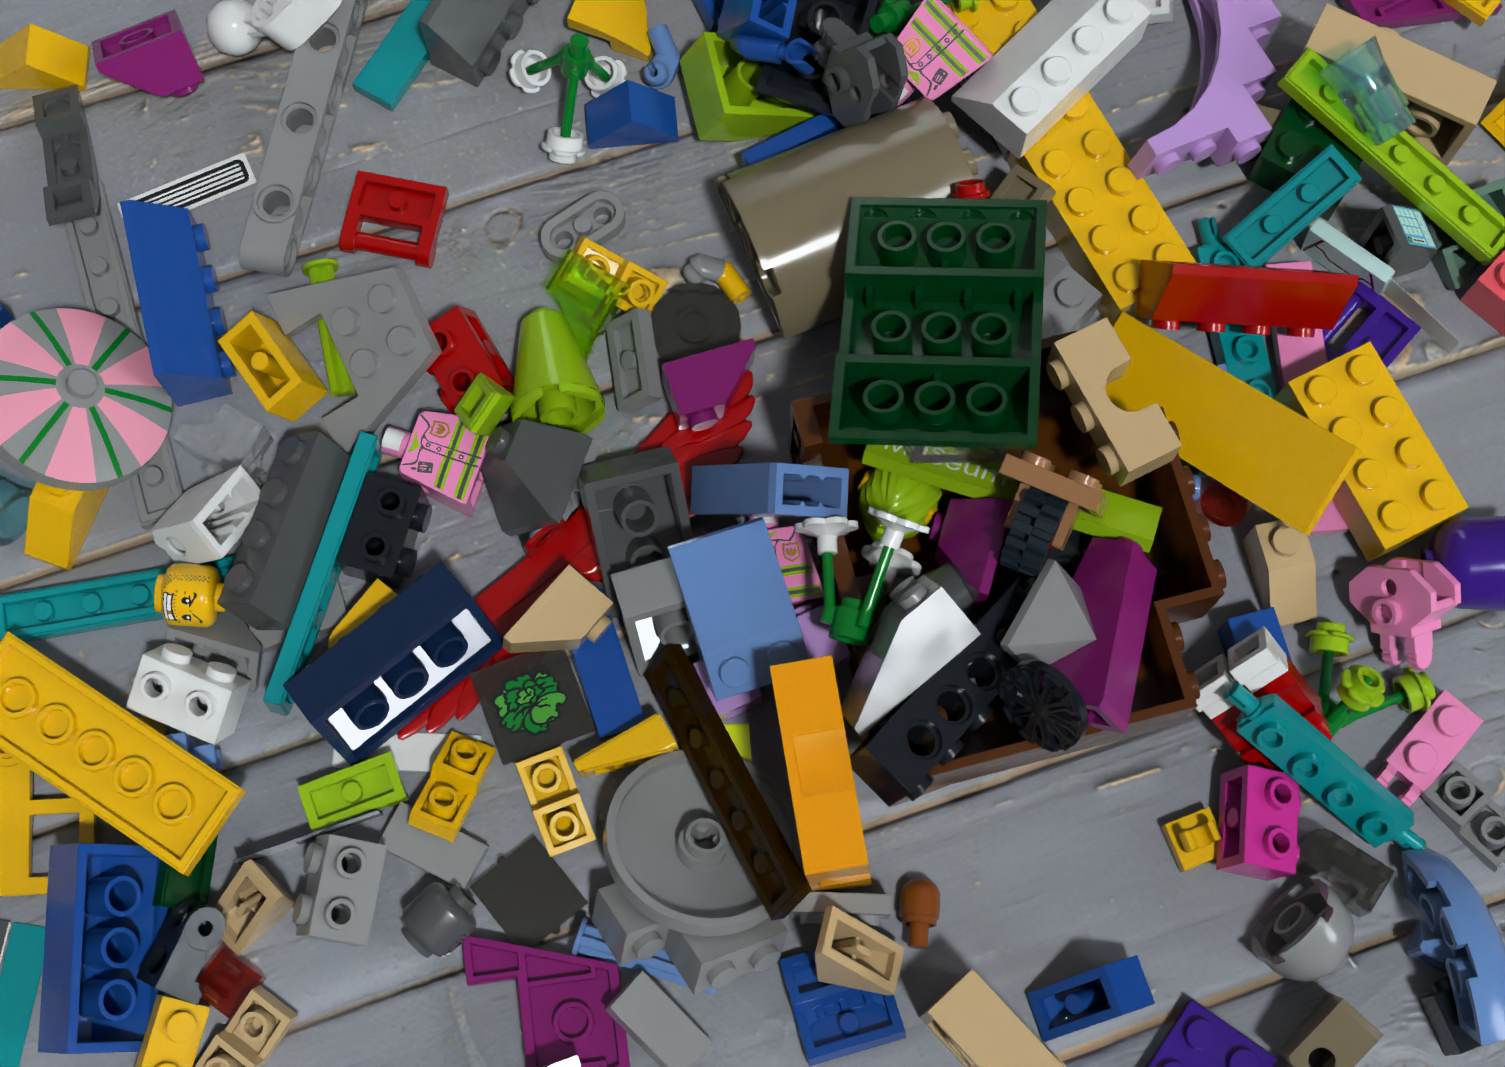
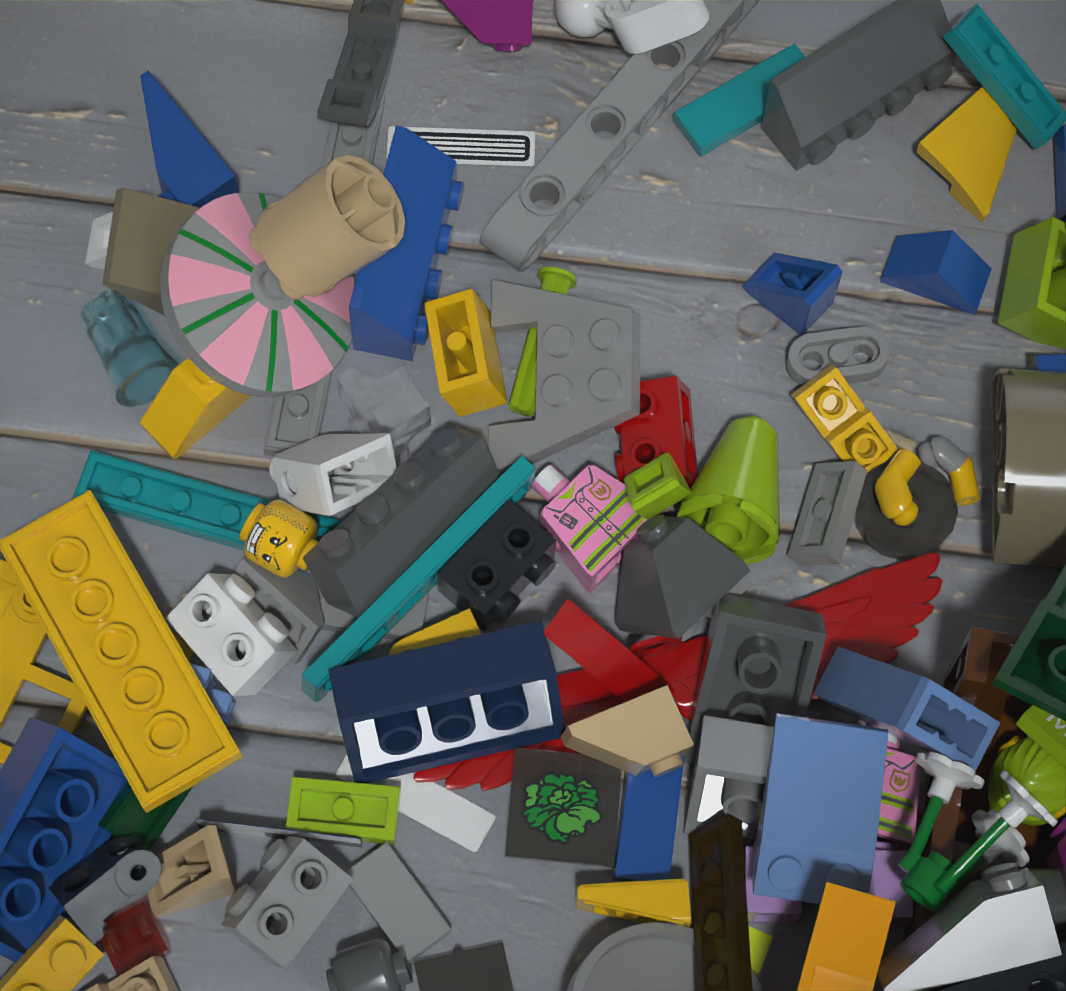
camera: 25 degrees right, 5 degrees down
red plate [339,170,449,269] -> none
yellow slope [408,731,496,843] -> none
plant [509,33,627,164] -> none
yellow slope [515,745,596,857] -> none
clear neon green slope [546,249,632,361] -> none
medium blue arm [643,24,681,89] -> none
magenta slope [662,338,756,431] -> none
none -> tan cylinder [249,155,405,300]
none -> red sticker [544,600,674,702]
none -> blue slope [743,252,843,336]
none -> yellow arm [875,448,921,526]

